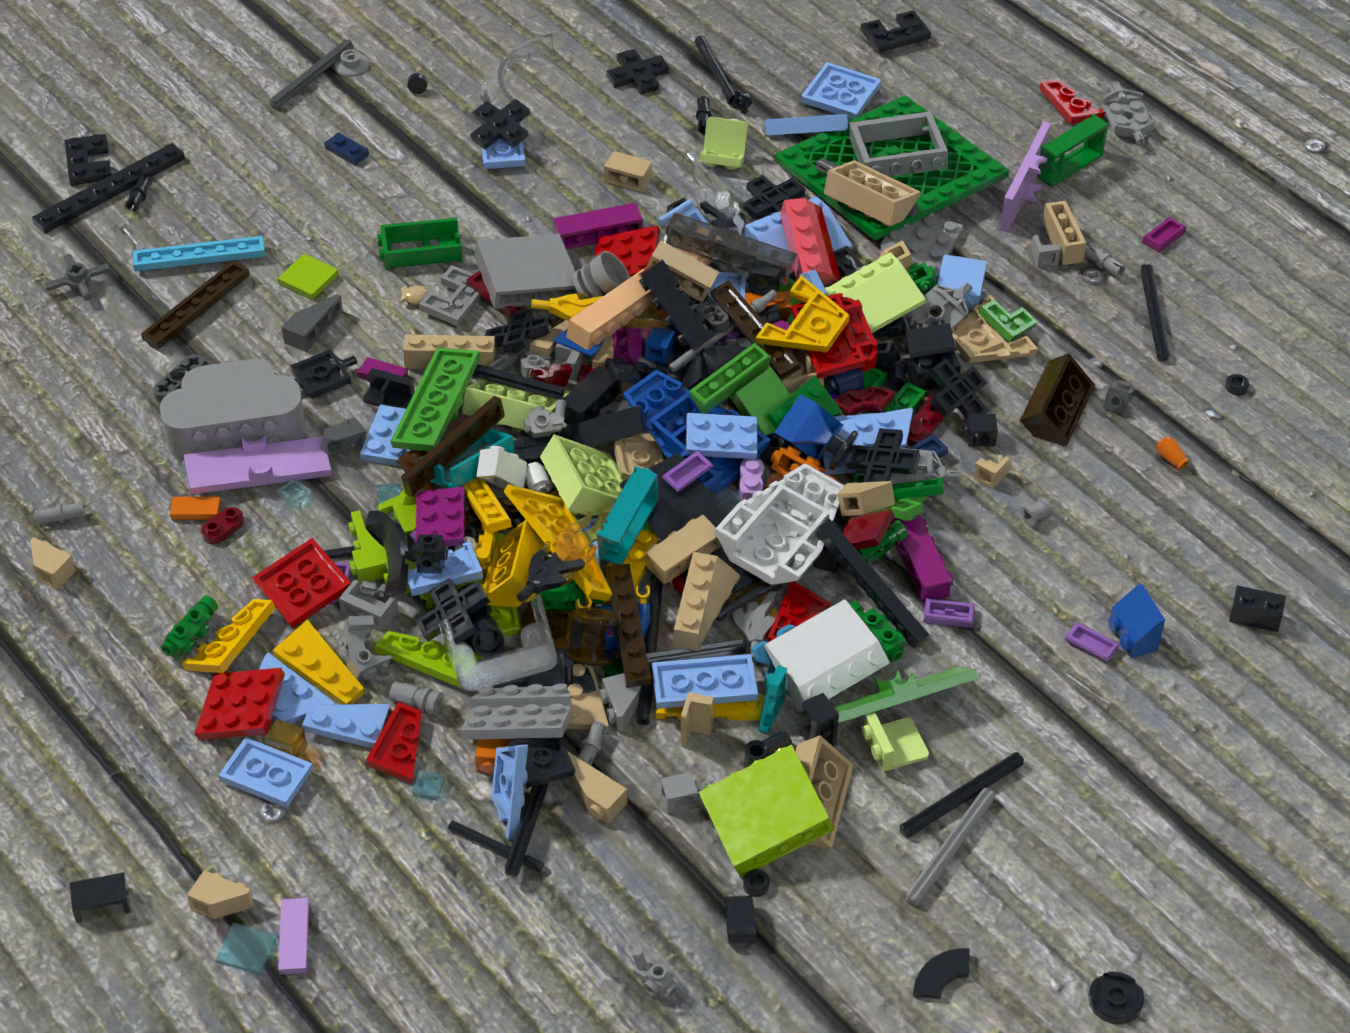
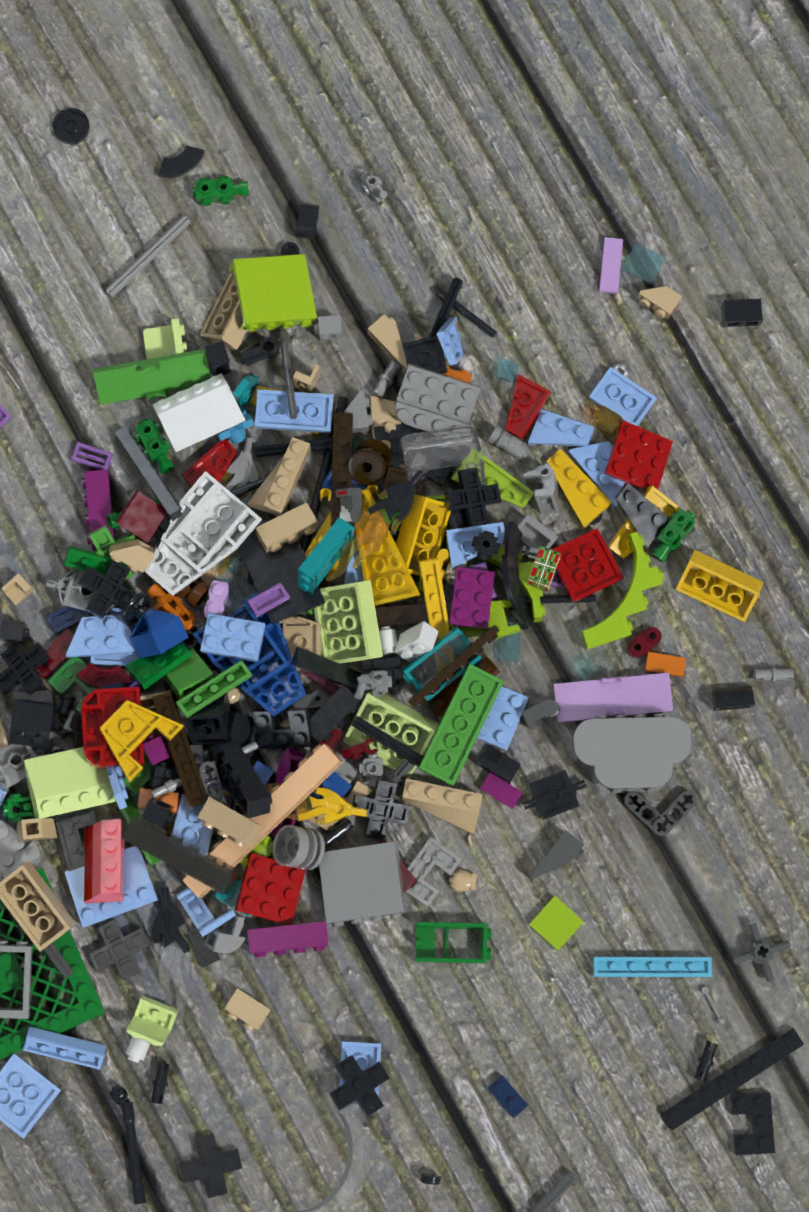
camera: 175 degrees left, 30 degrees up
tan slope [30,537,76,590] -> none
dark brown plate [141,260,250,349] -> none
black wheel [469,614,505,657] -> none
black axle [899,752,1024,838] -> none
none -> green brick [192,176,249,206]
none -> light grey brick [204,911,245,954]
none -> dark grey bar [277,327,297,419]
none -> dark grey leg [335,488,363,524]
none -> piece [528,546,561,592]
none -> lime arch [580,532,664,650]
none -> wing [614,483,670,548]
none -> yellow slope [675,549,764,622]
none -> black brick [712,685,755,711]

